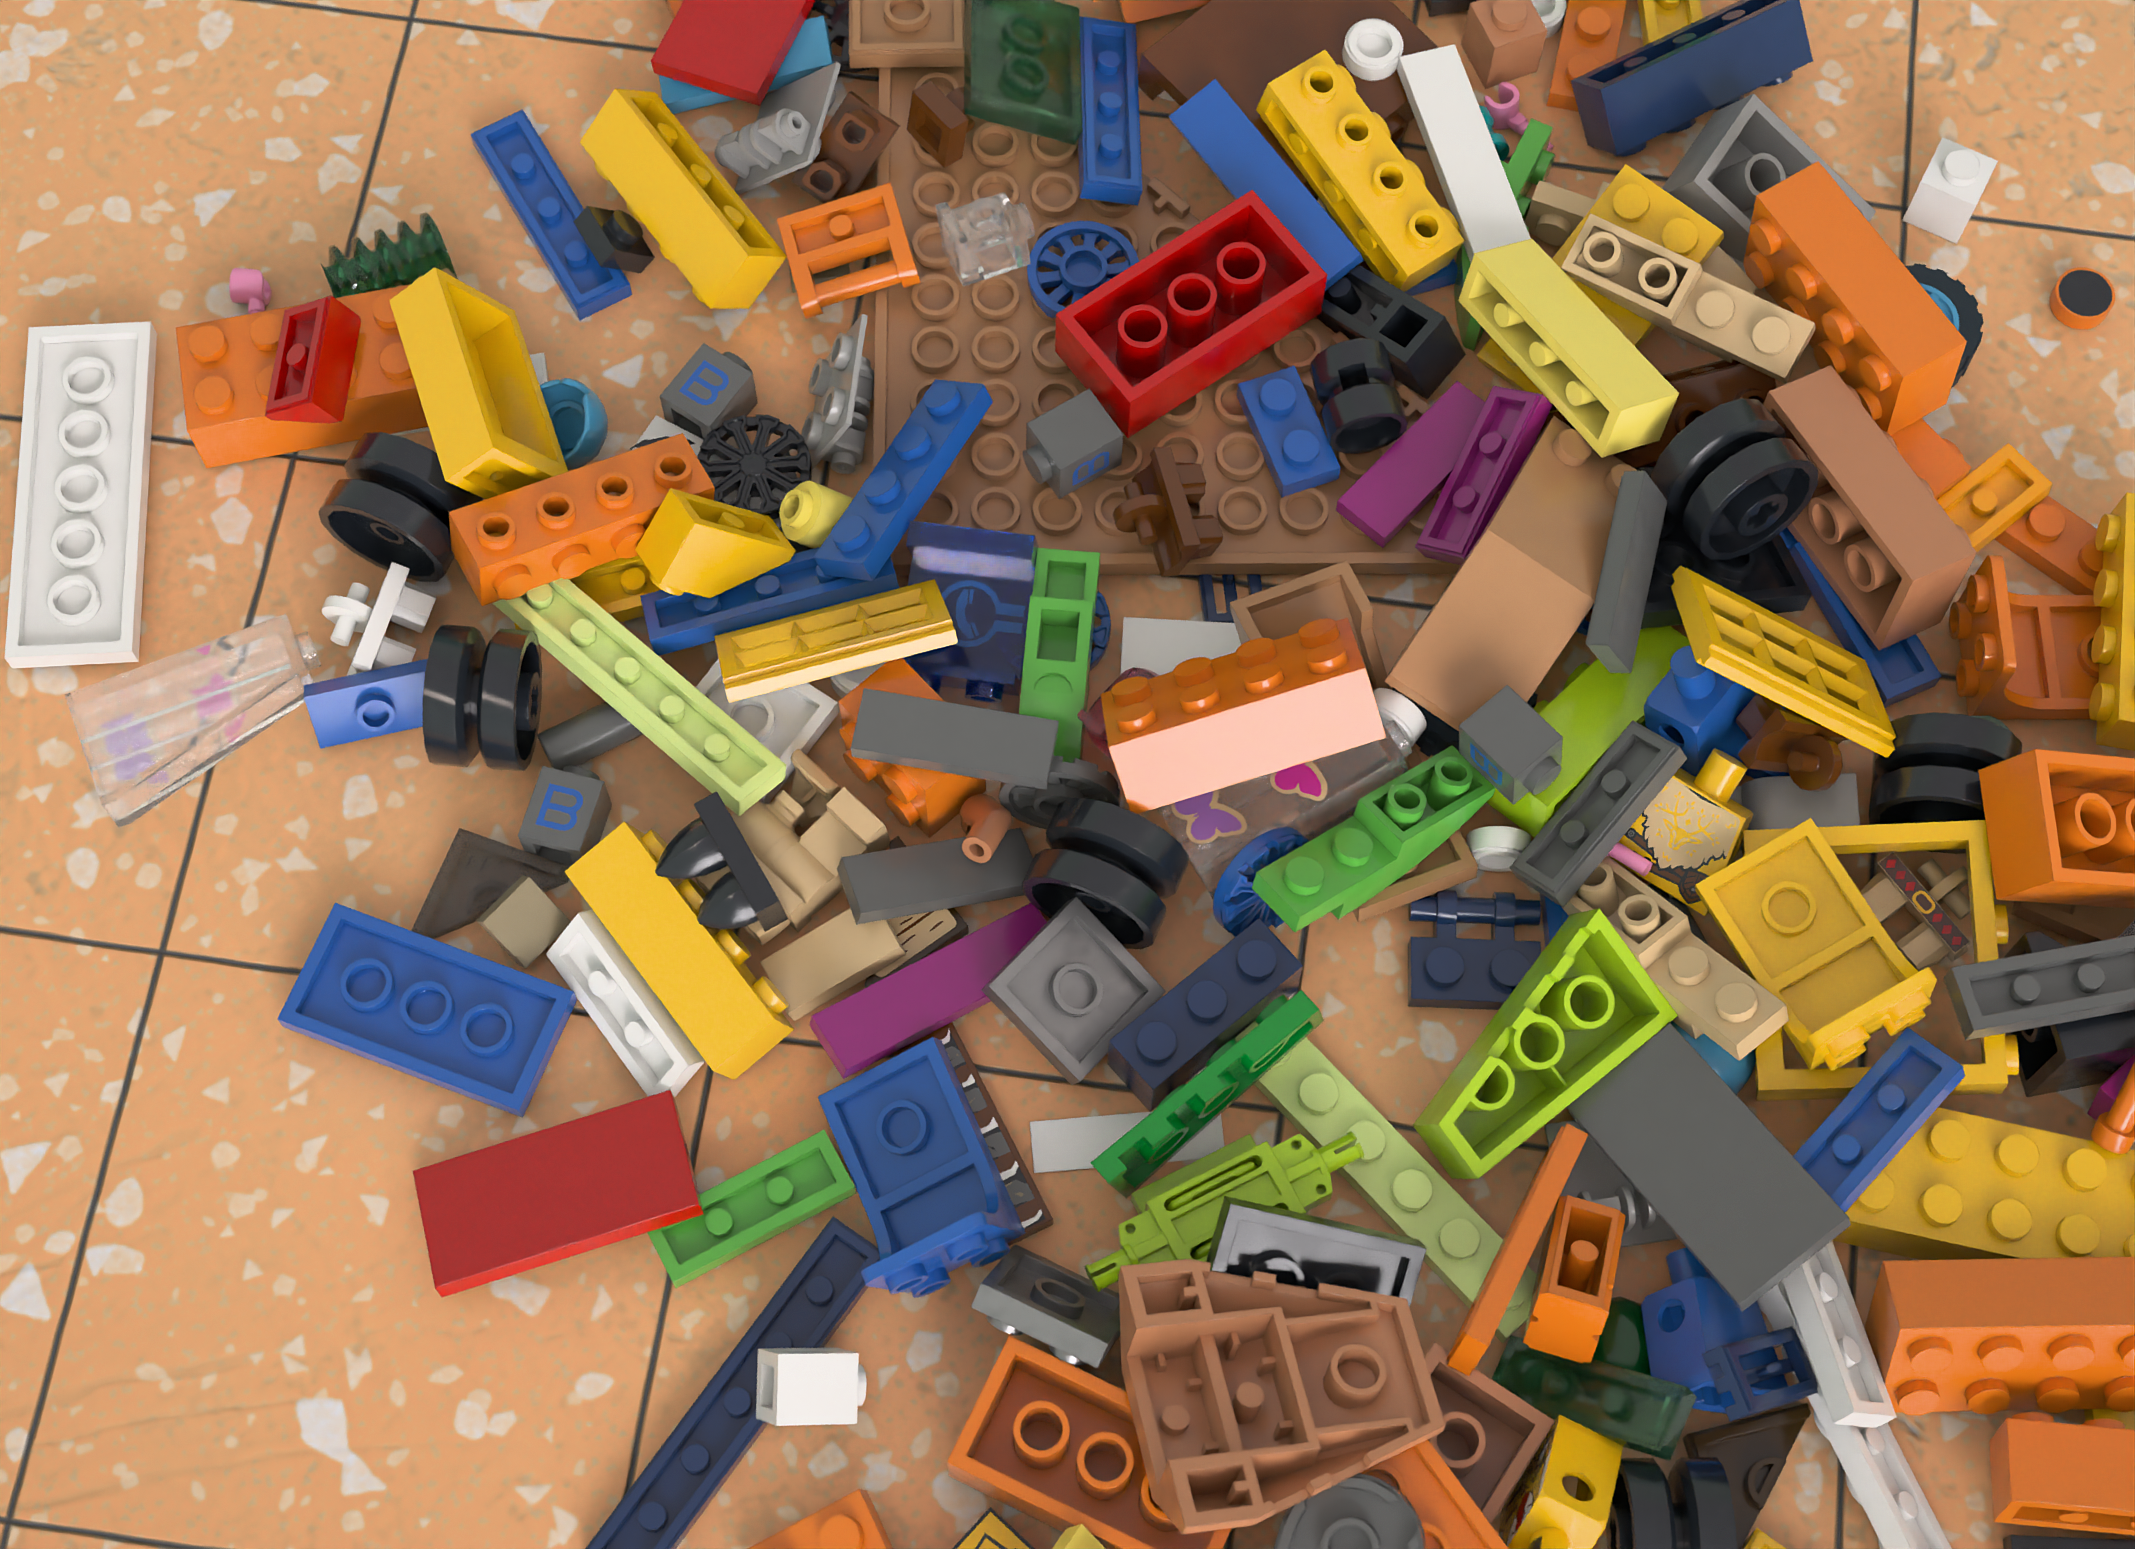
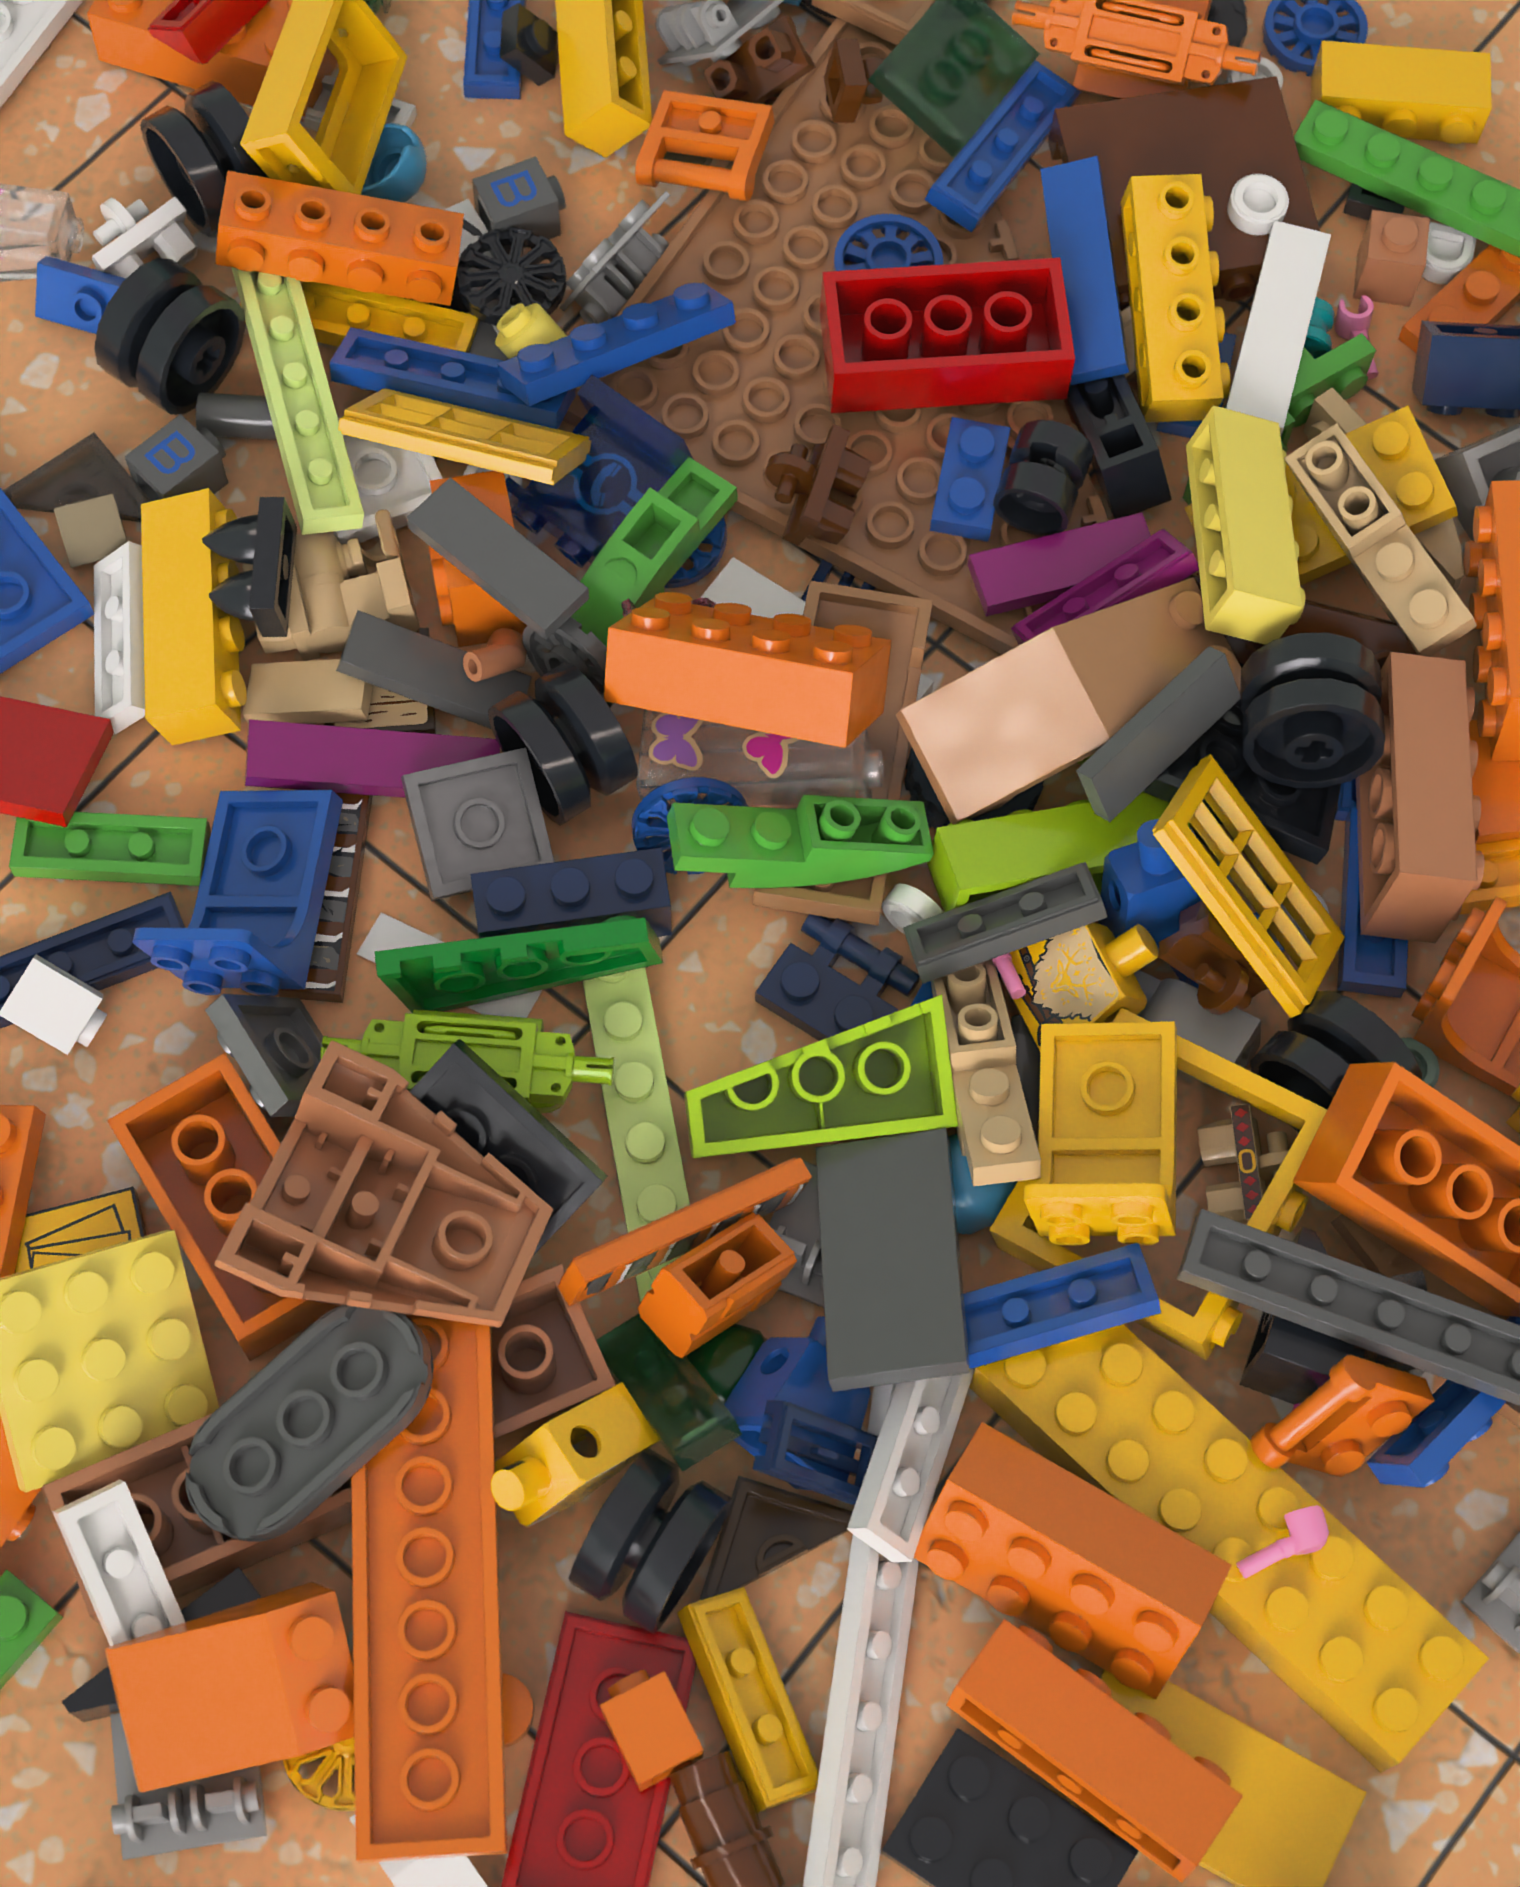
camera: 30 degrees right, 0 degrees up
yellow slope [635,488,796,598] -> none
clear brick [935,192,1035,287] -> none
dark grey brick [1022,388,1123,499] -> none
white tile [1373,688,1427,748] -> none
dark grey brick [1459,685,1563,805] -> none

